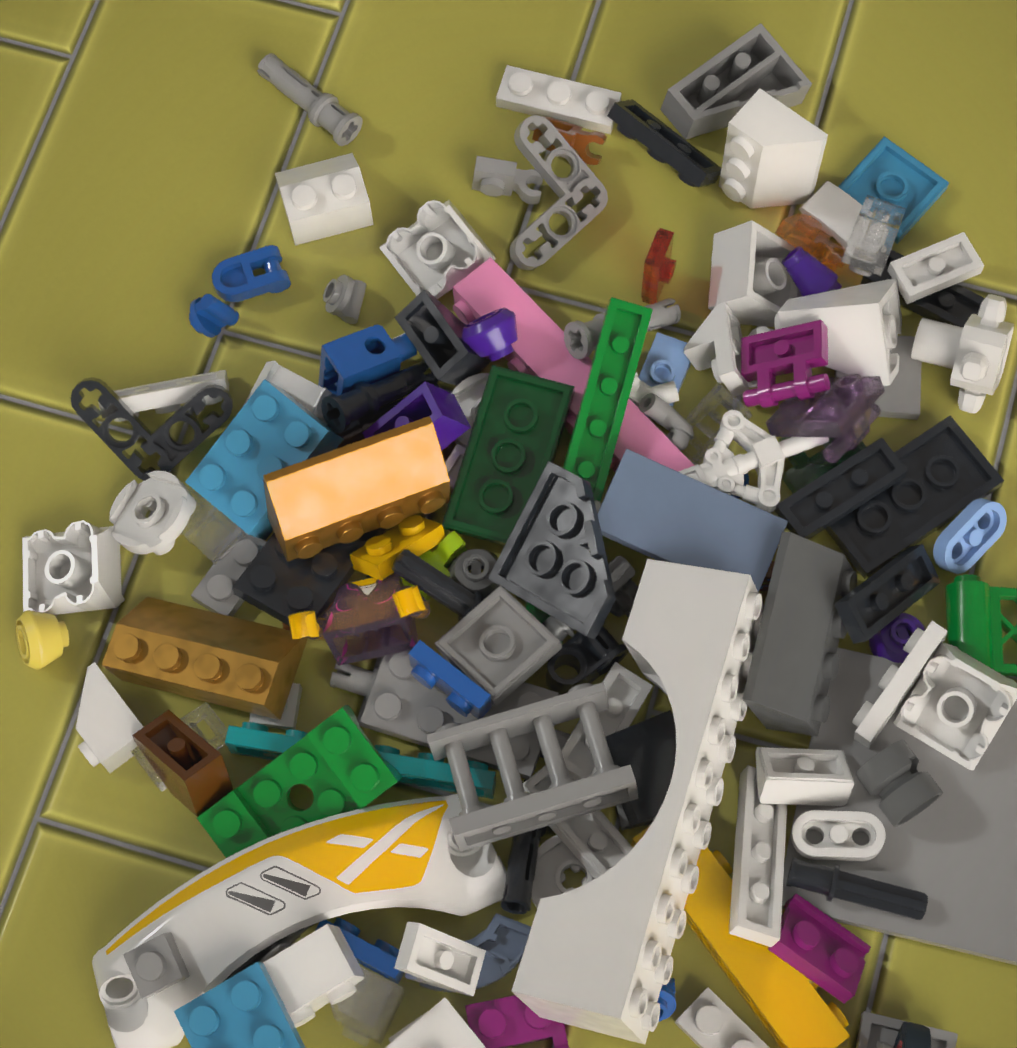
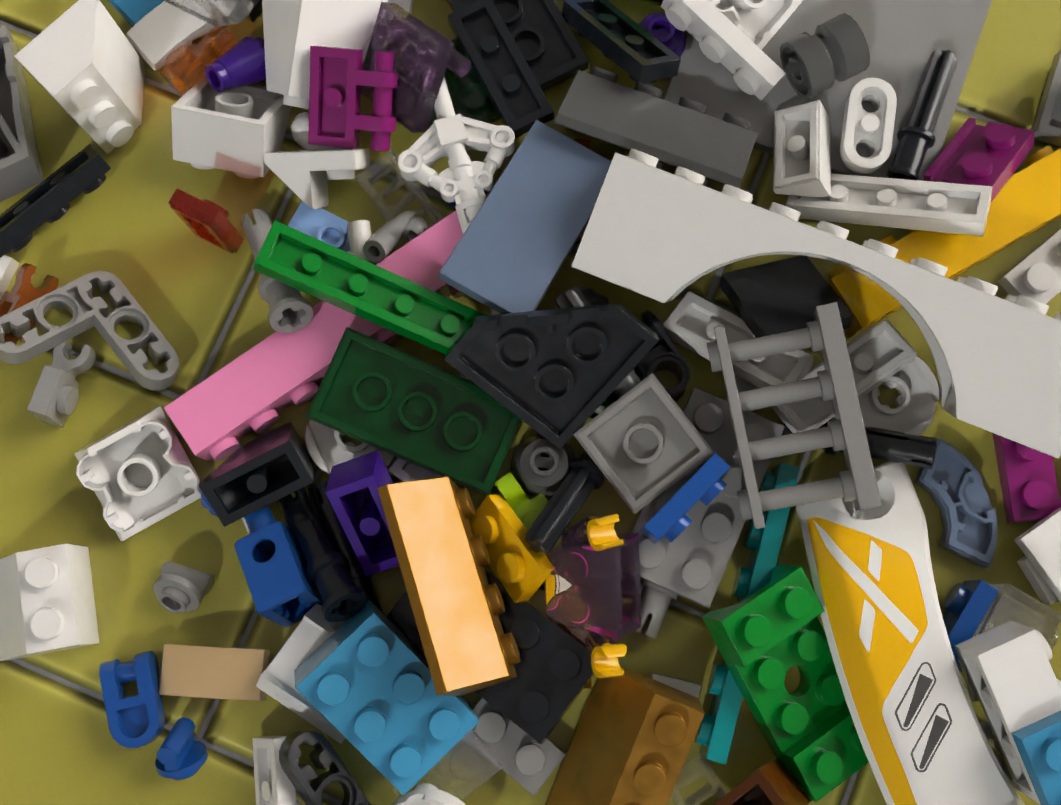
camera: 85 degrees left, 10 degrees up
white slope [394,922,486,996] -> none
dark purple cone [462,307,518,361] -> none
none -> tan slope [159,644,270,701]

